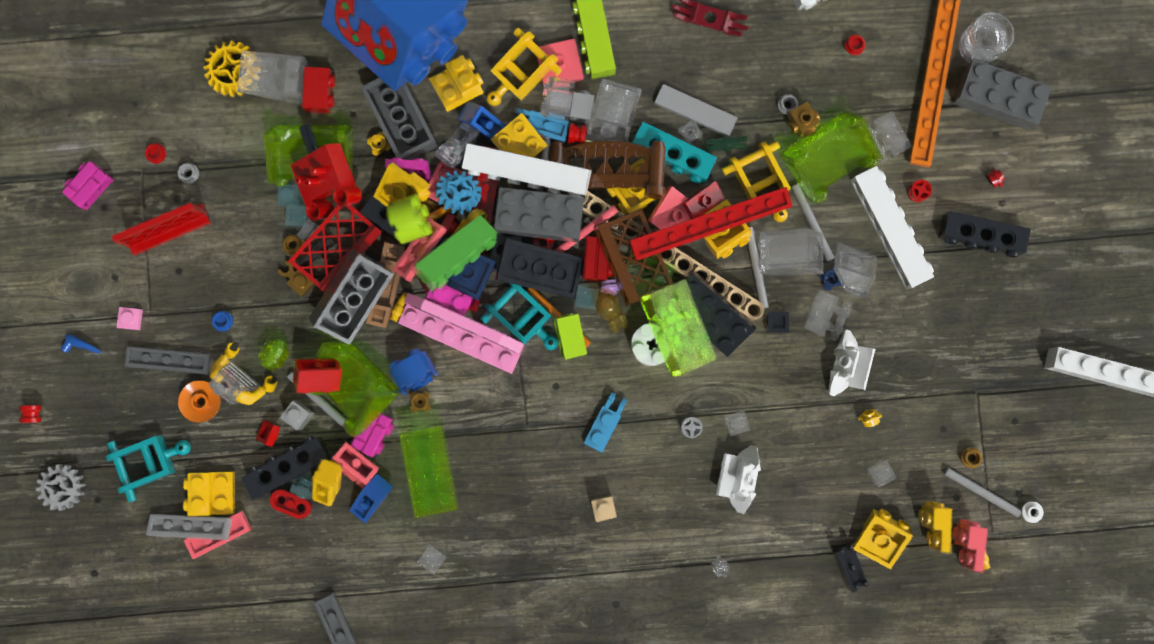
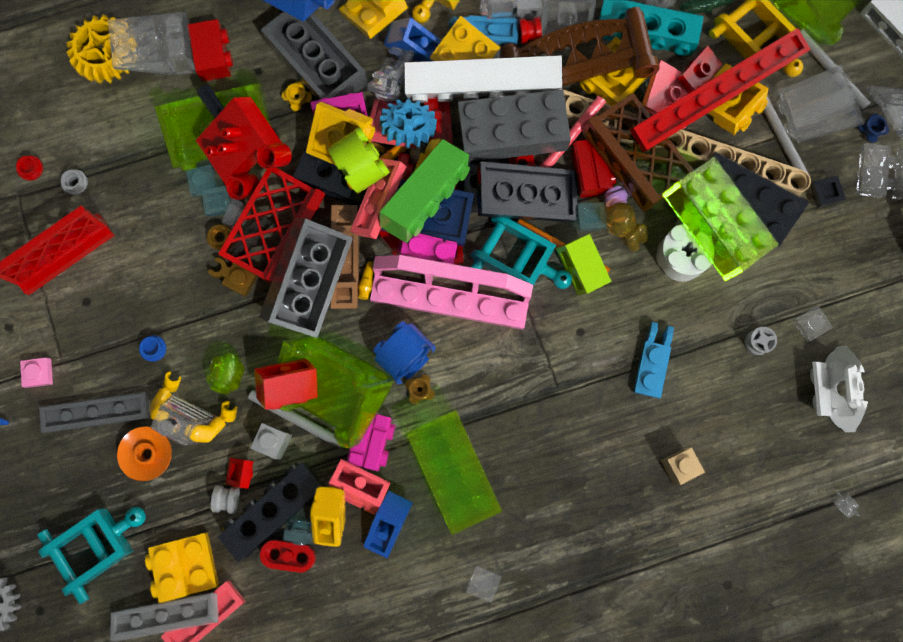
camera: 10 degrees left, 5 degrees down
none -> light grey wheel [211,485,240,514]

